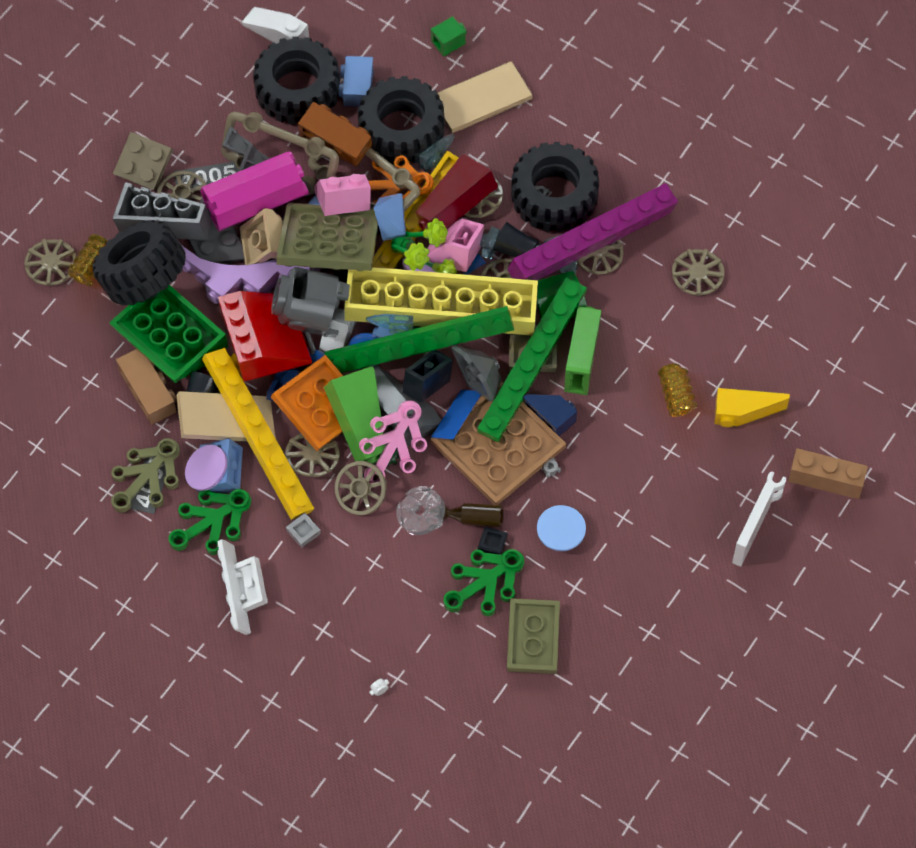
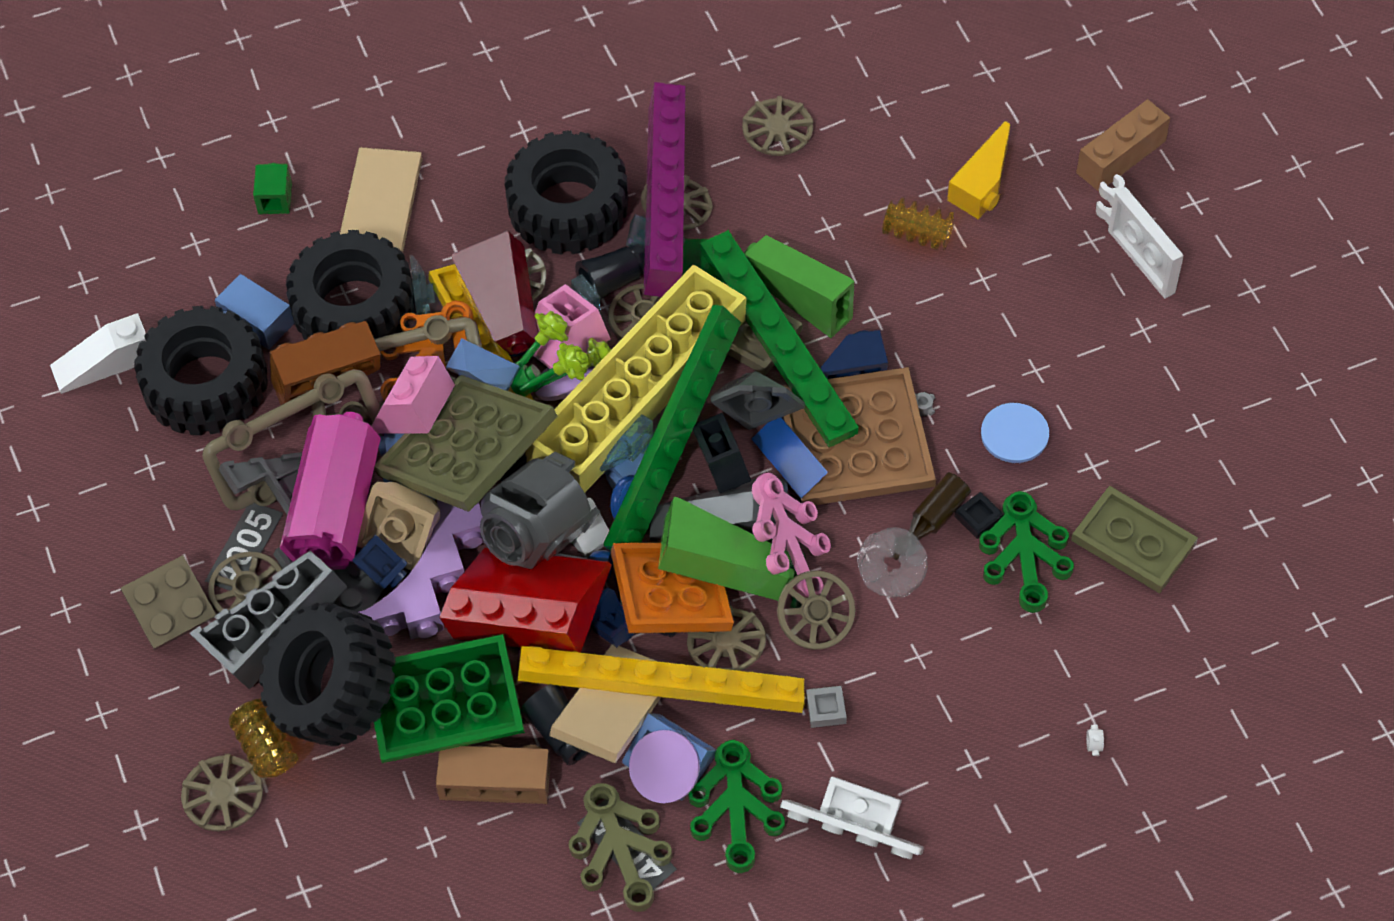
camera: 55 degrees left, 5 degrees down
none -> dark blue bracket [352,535,408,589]

